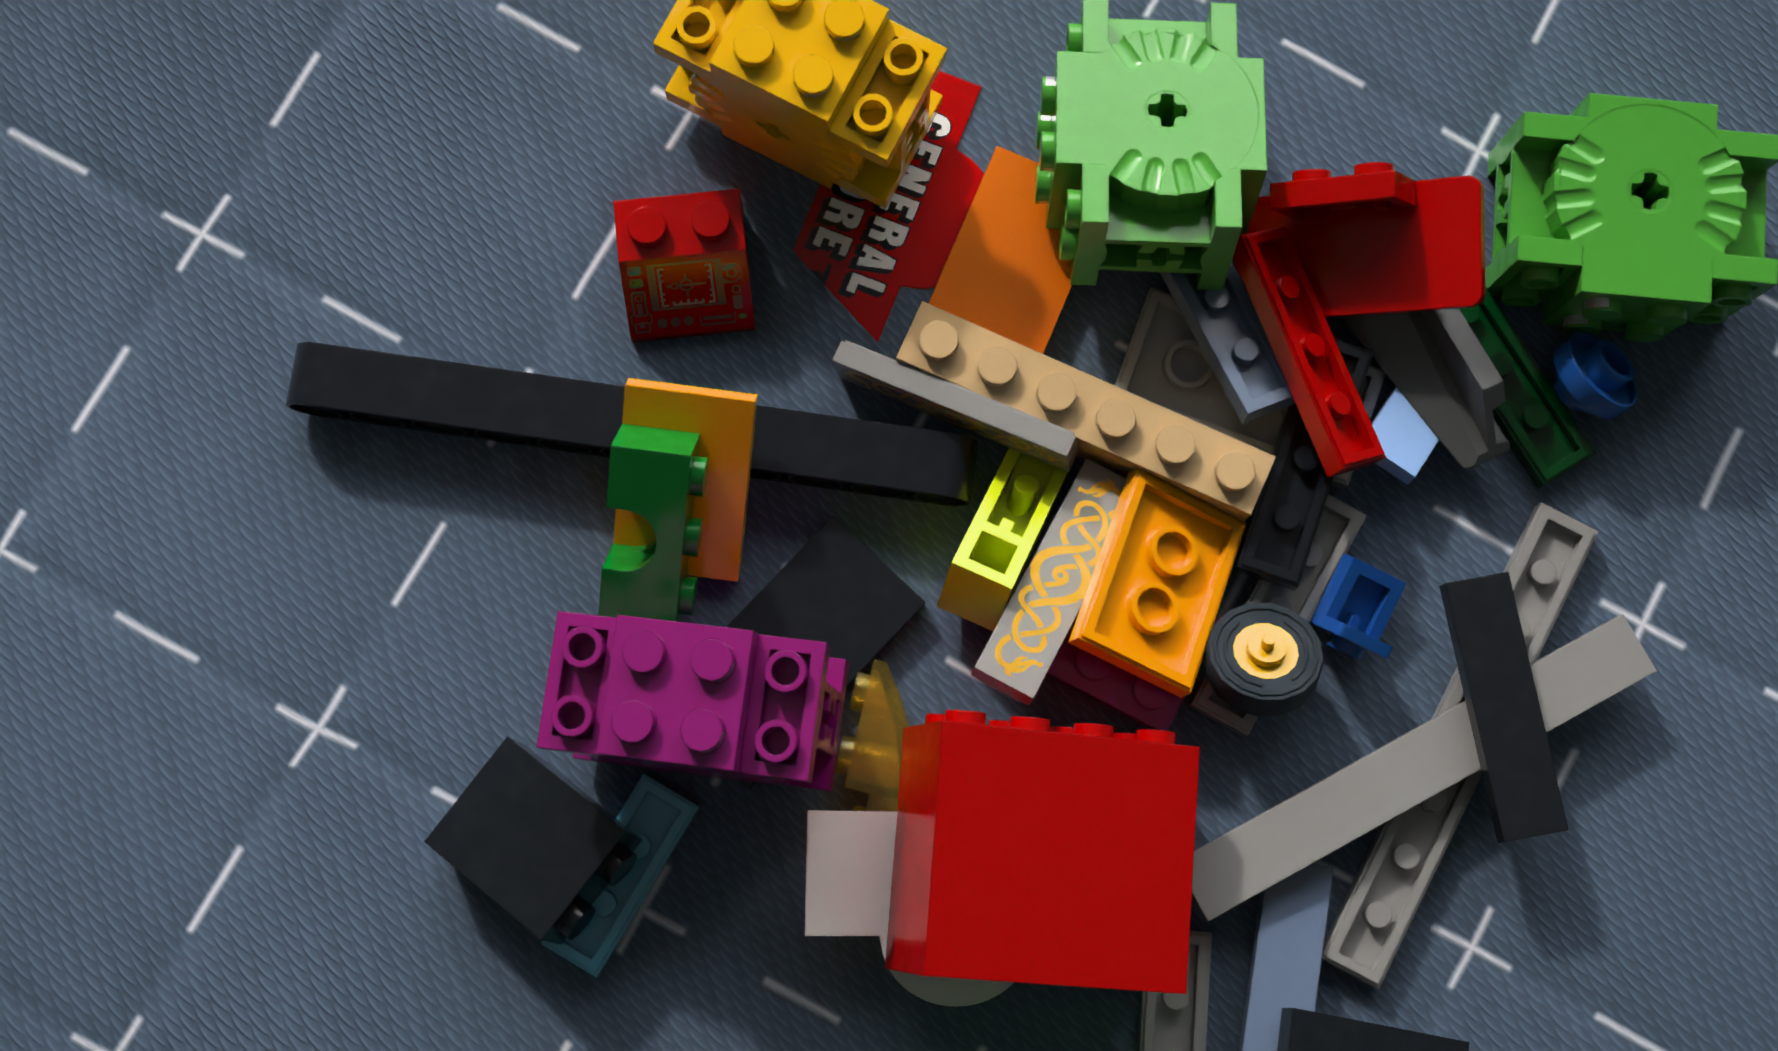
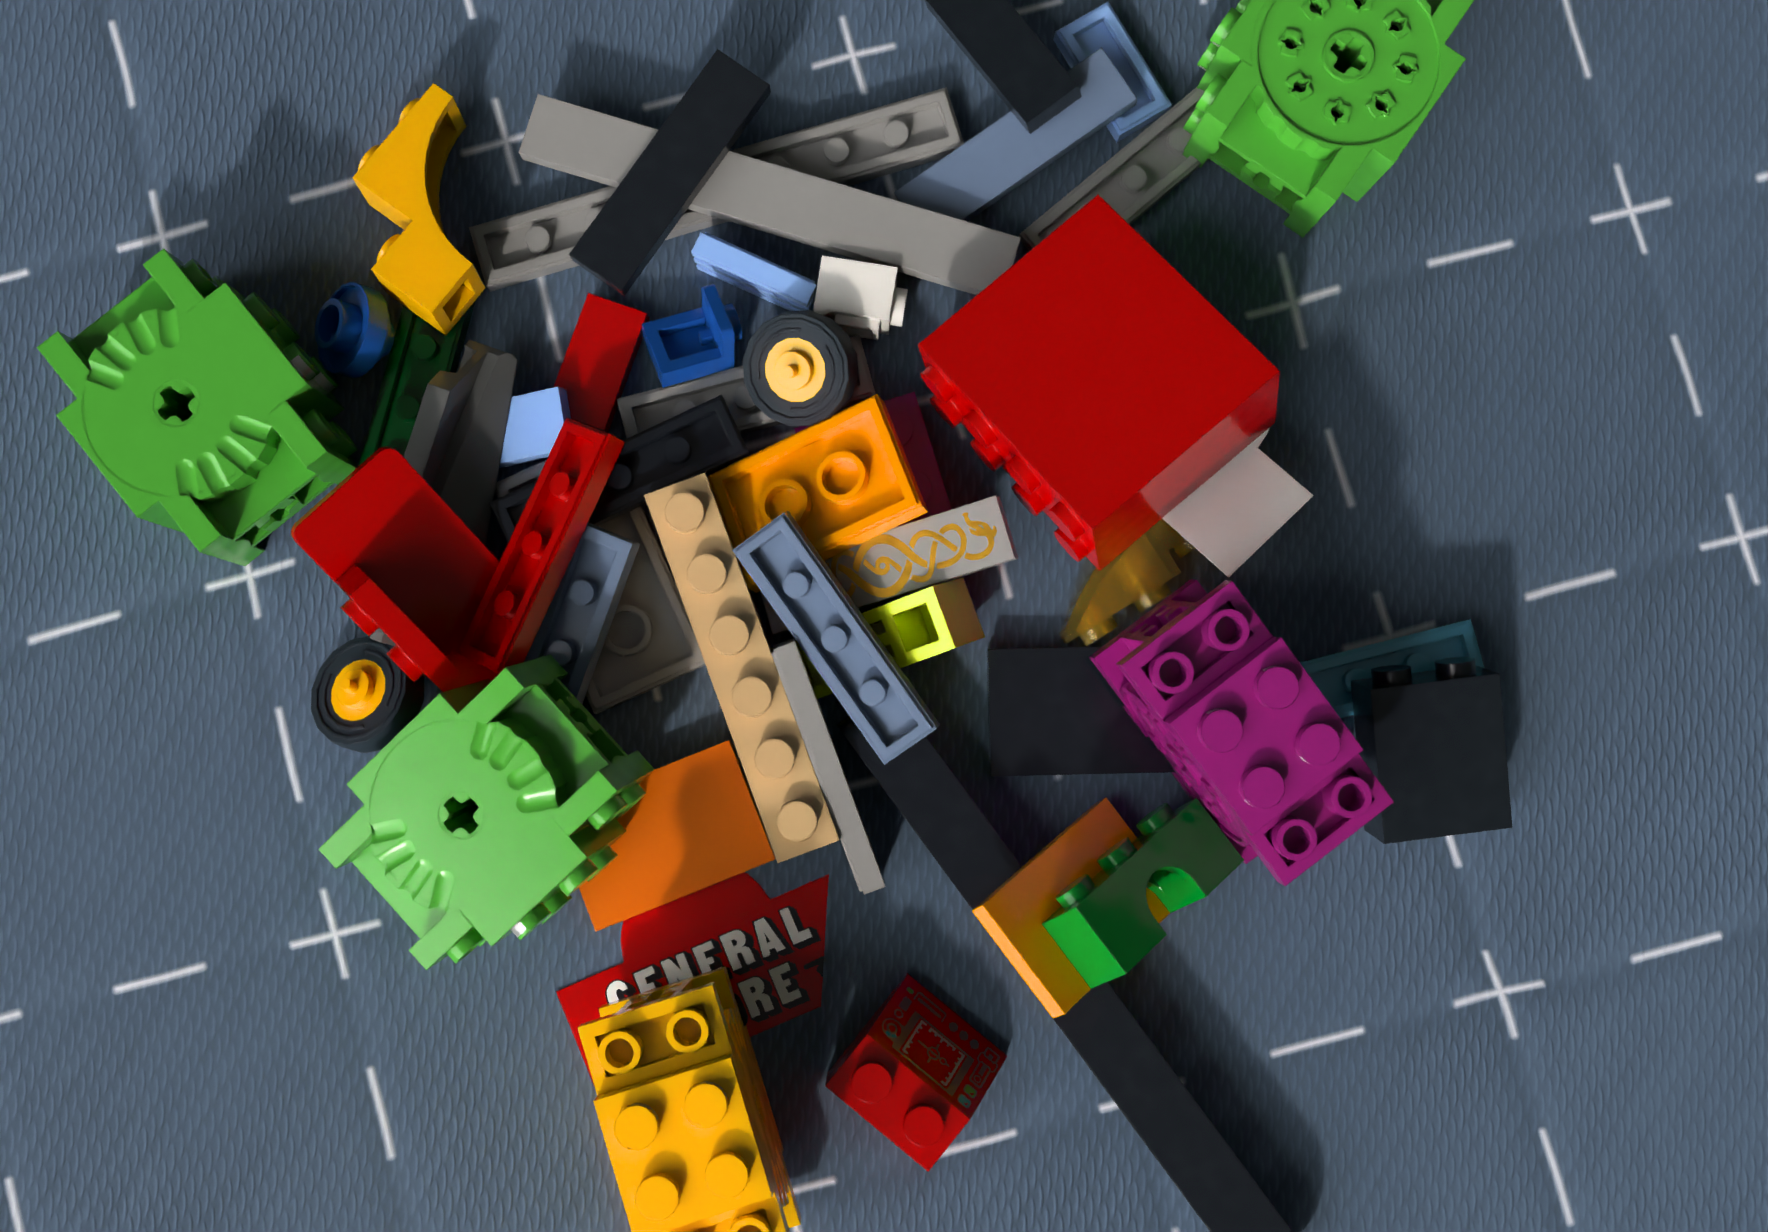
camera: 135 degrees left, 5 degrees up
none -> black wheel [311,636,424,753]
none -> yellow arch [352,83,485,336]
none -> red tile [553,293,650,433]
none -> light blue tile [691,232,817,311]
none -> sand blue tile [732,511,940,765]
none -> white window [813,255,908,340]

